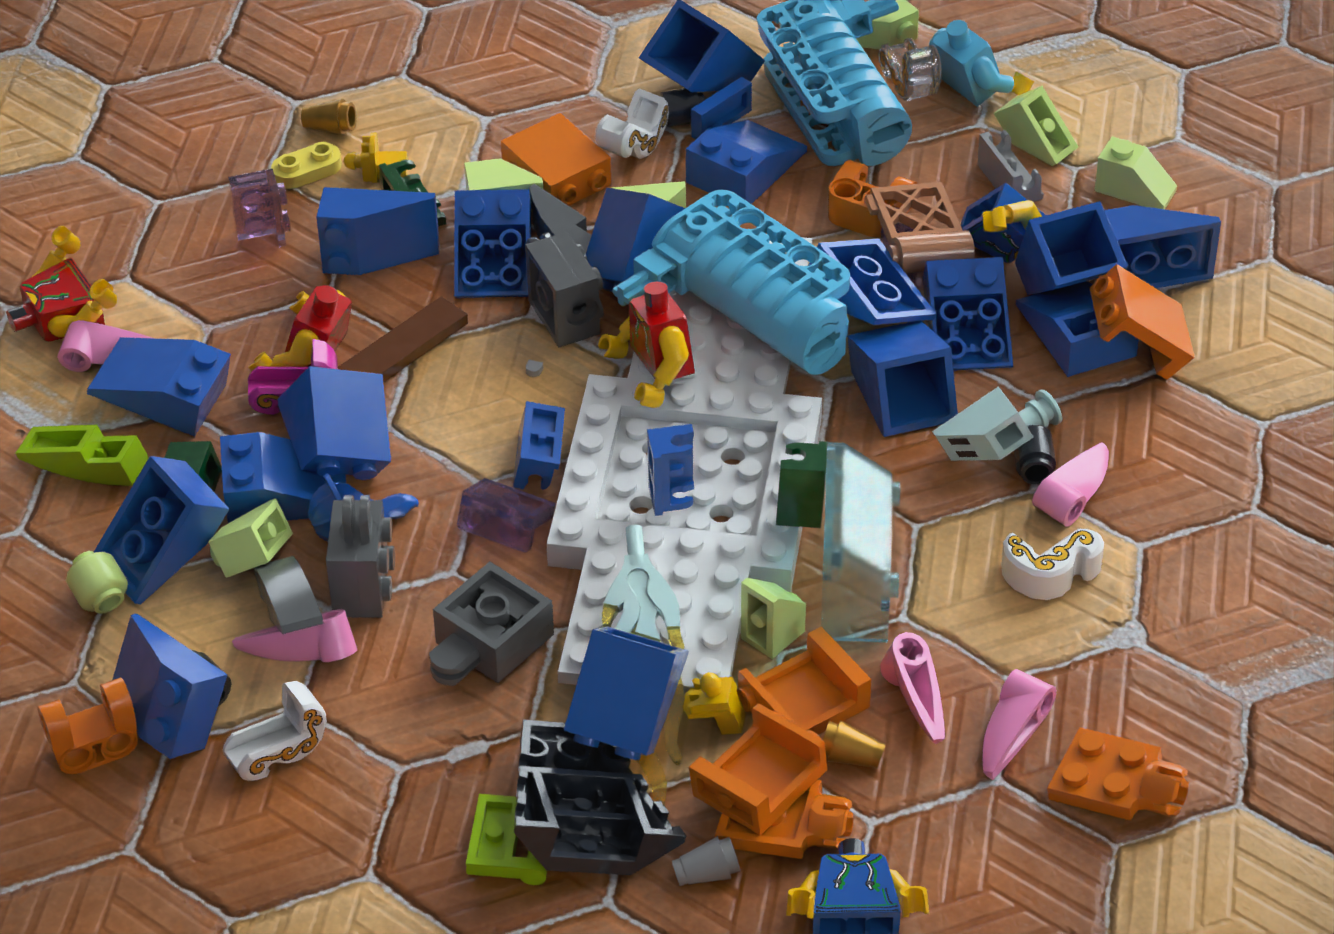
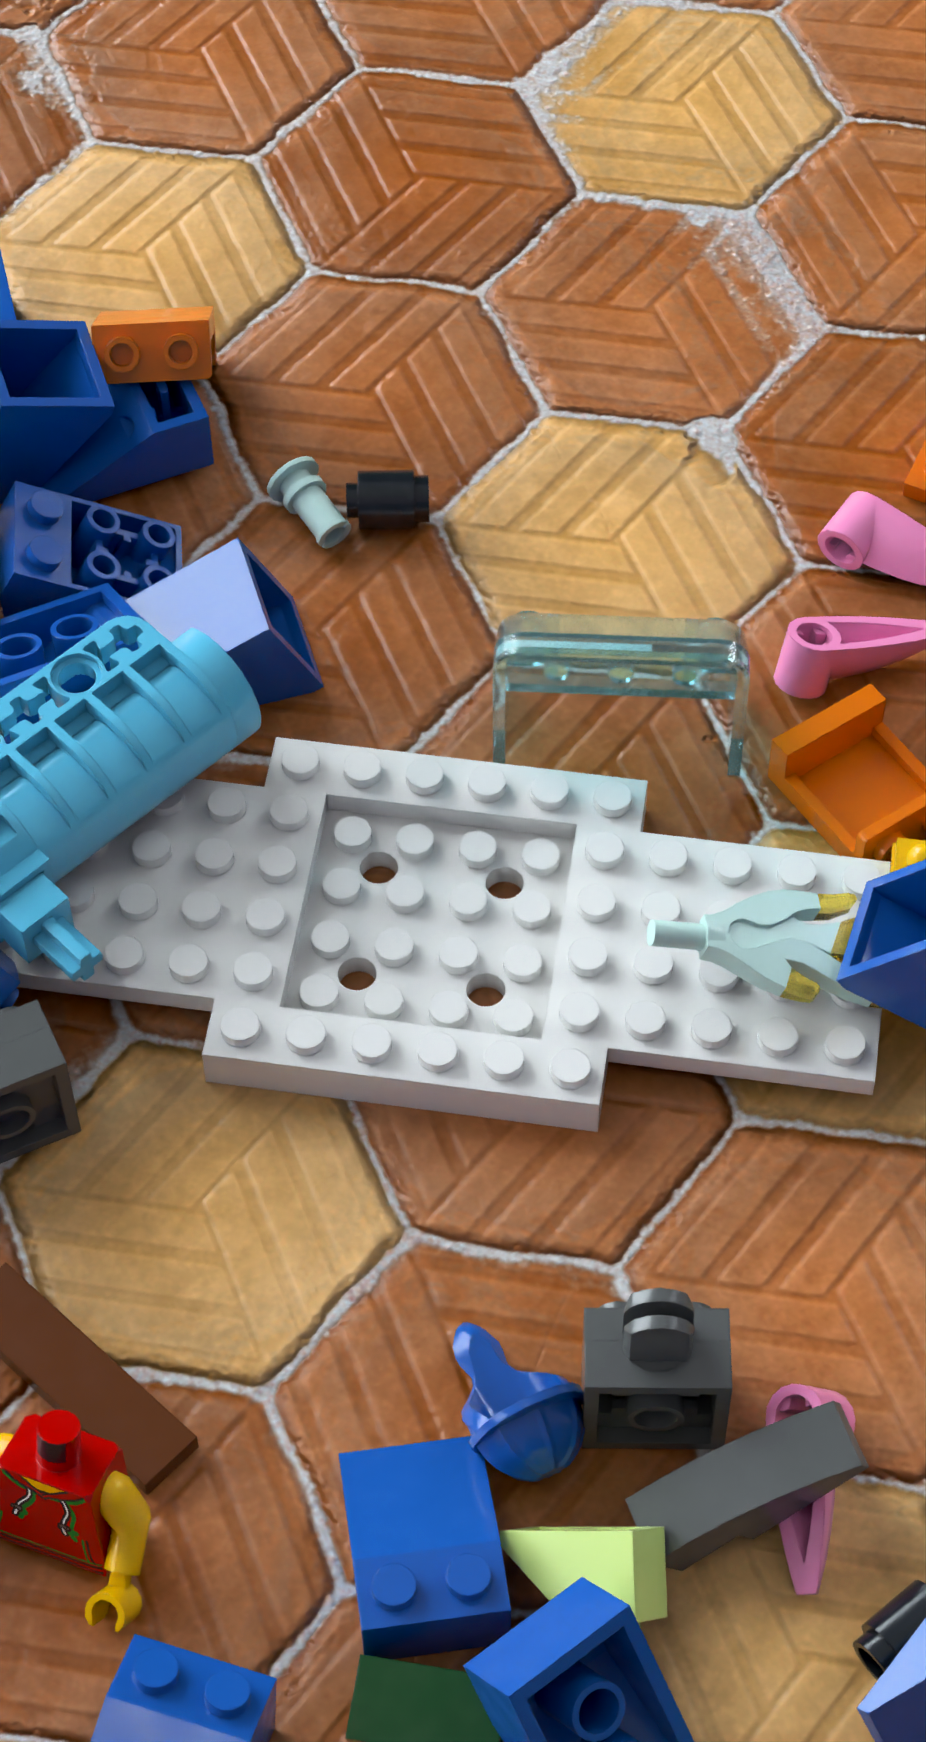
camera: 90 degrees left, 10 degrees up
dark pink animal [248,339,338,414] -> none
blue slope [278,366,391,480] -> none
dark grey brick [429,562,554,686] -> none
clear purple bracket [457,478,556,552] -> none
blue hinge [513,401,565,490] -> none
light grey piece [526,360,544,377] -> none
torso [598,281,695,408] -> none
blue hinge [647,424,694,516] -> none
yellowish green slope [741,578,806,659] -> none
dark green hinge [776,441,827,528] -> none
light aqua slope [932,386,1033,461] -> none
white animal [1001,529,1104,600] -> none
bright pink piece [1032,442,1109,527] -> none

